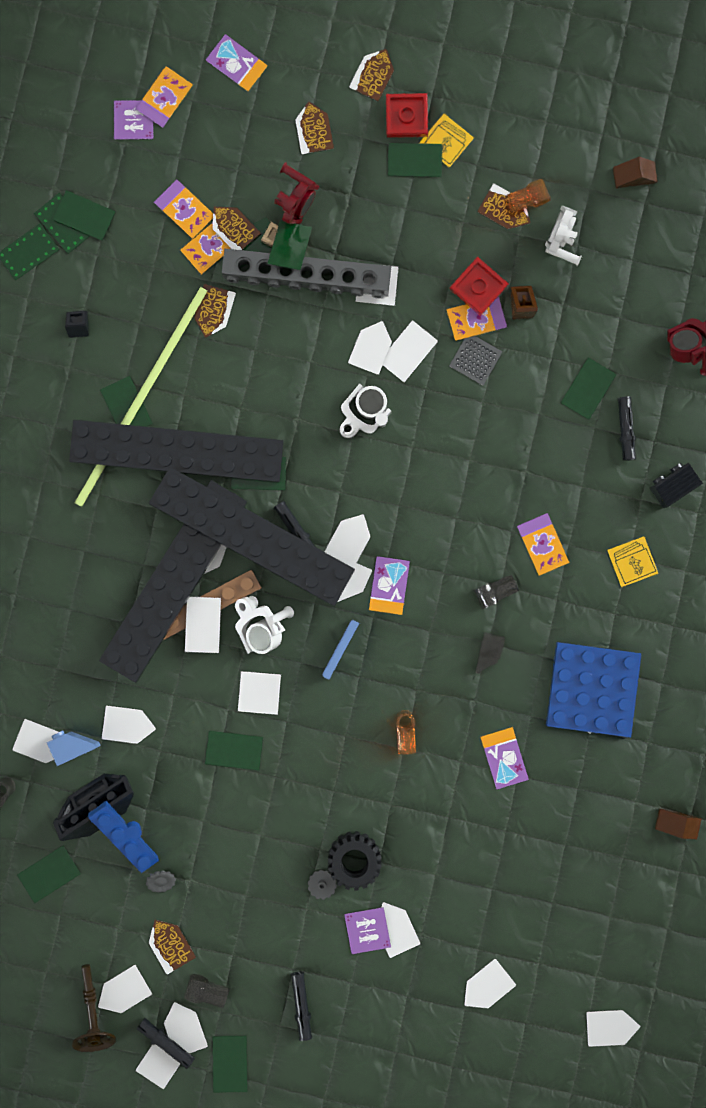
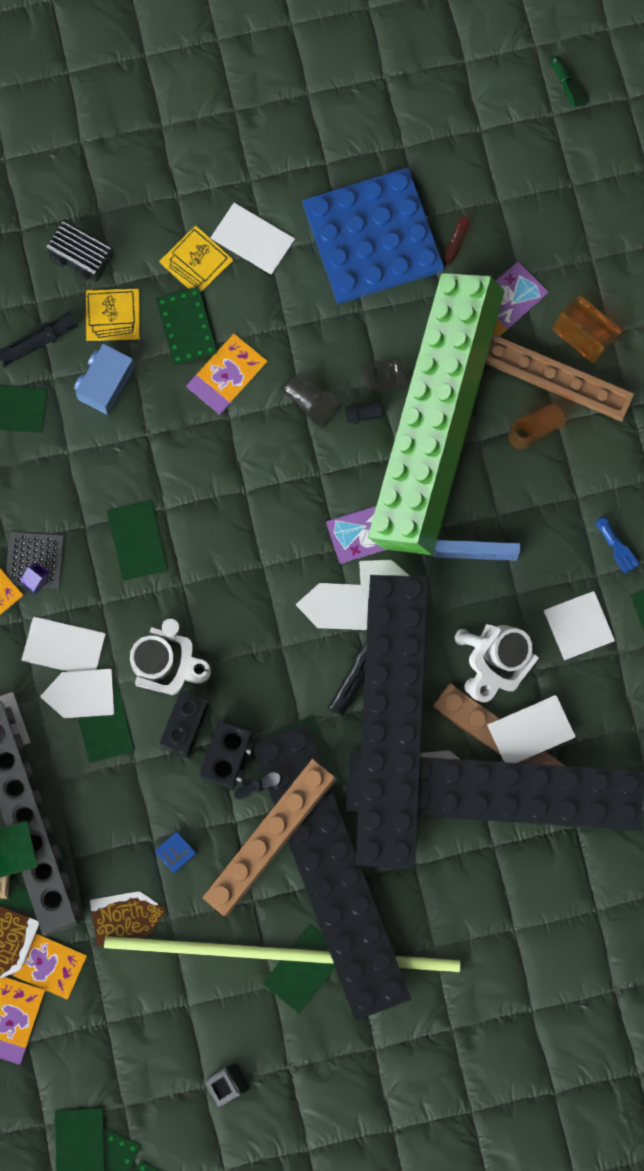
camera: 115 degrees left, 10 degrees down
reddish brown slope [655,808,702,839] -> none
none -> dark purple piece [20,562,50,595]
none -> medium blue brick [74,344,135,415]
none -> dark green sticker [77,679,134,763]
none -> yellow sticker [86,289,140,341]
none -> dark green sticker [107,500,168,581]
none -> dark green sticker [155,286,217,366]
none -> blue tile [155,832,196,874]
none -> black brick [159,690,209,760]
none -> black brick [199,721,255,791]
none -> medium nougat plate [202,759,337,917]
none -> white sticker [210,203,295,275]
none -> black piece [234,772,282,800]
none -> black pin [345,401,382,425]
none -> brick [368,273,505,555]
none -> clear red piece [445,216,469,265]
none -> medium nougat plate [485,334,634,422]
none -> dark green piece [550,56,586,108]
none -> clear orange bracket [552,295,623,363]
none -> blue piece [596,517,639,574]

